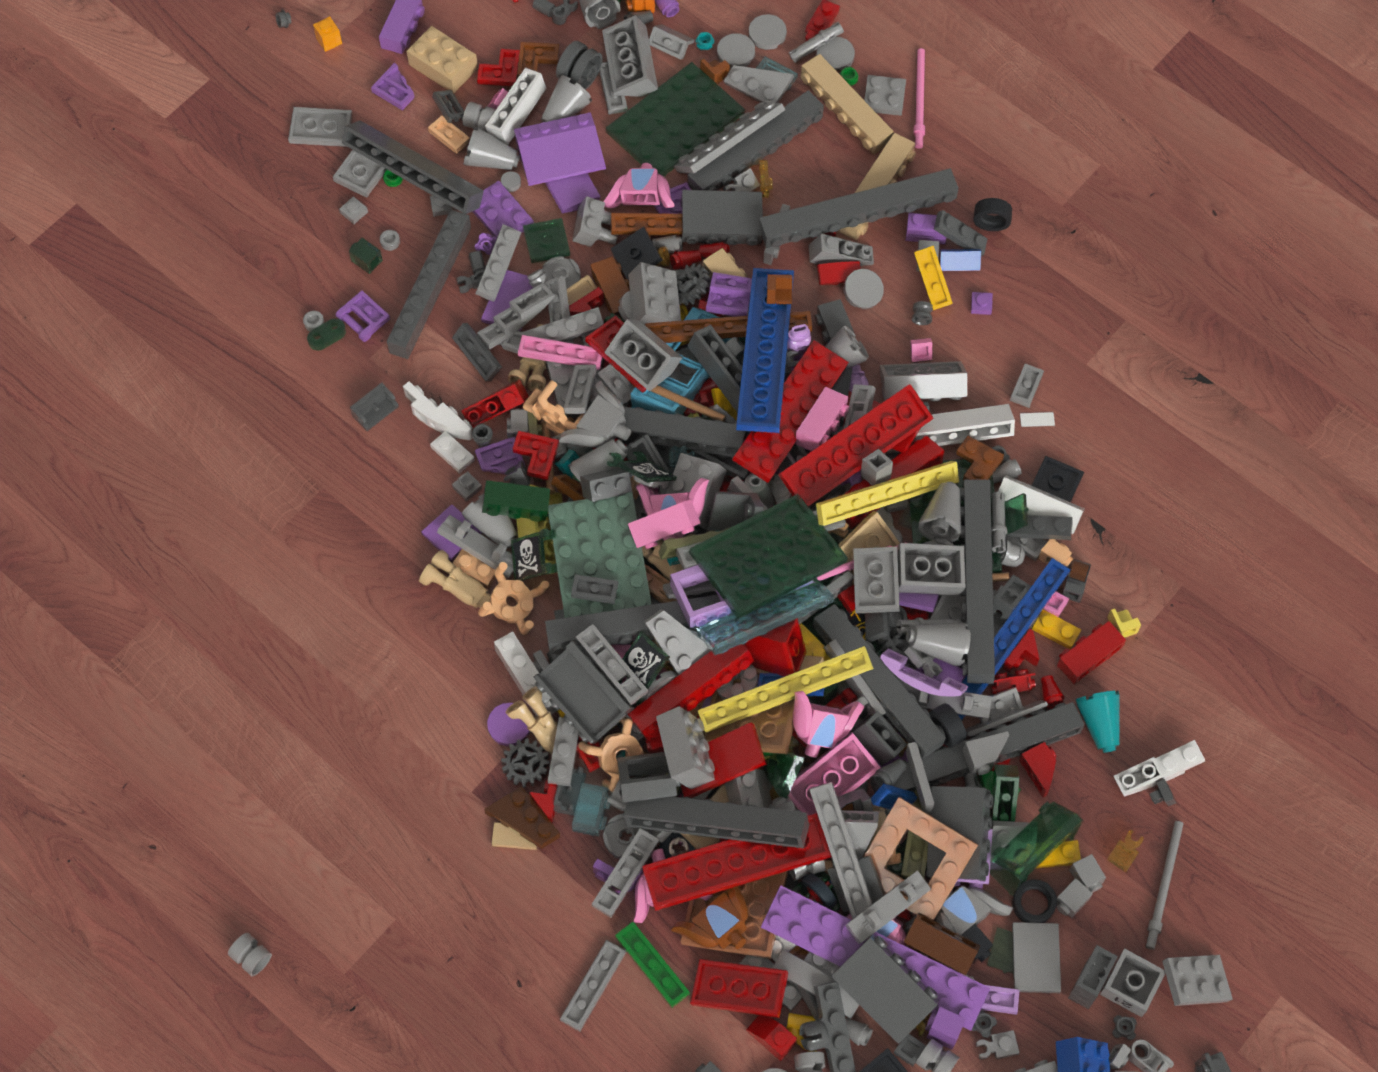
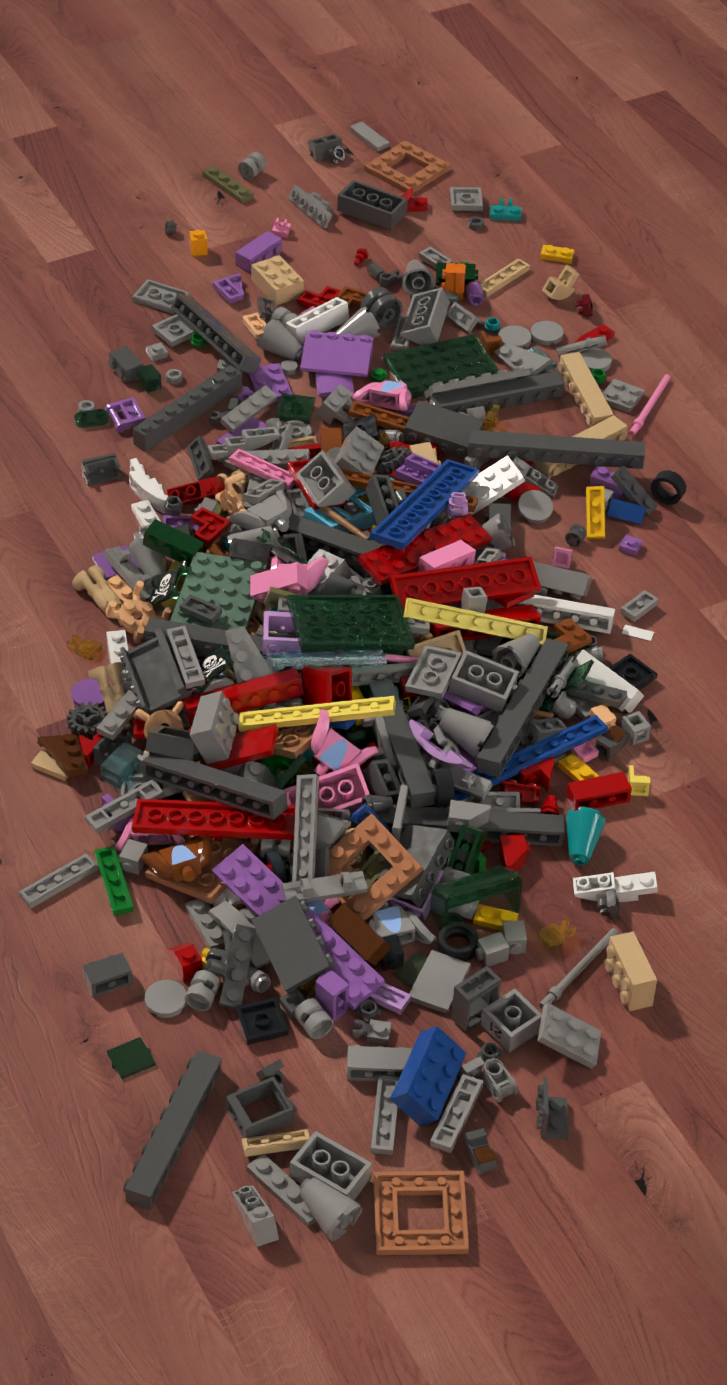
camera: 20 degrees right, 20 degrees down
red tile [690,959,788,1018] -> none
dark orange panel [767,274,792,304] -> none
none -> clear yellow plate [67,635,102,661]
none -> dark grey brick [108,346,144,384]
none -> light grey brick [119,839,148,875]
none -> green plate [371,368,387,383]
none -> white plate [461,455,525,515]
none -> tan brick [604,931,657,1011]
none -> light grey brick [621,711,651,745]

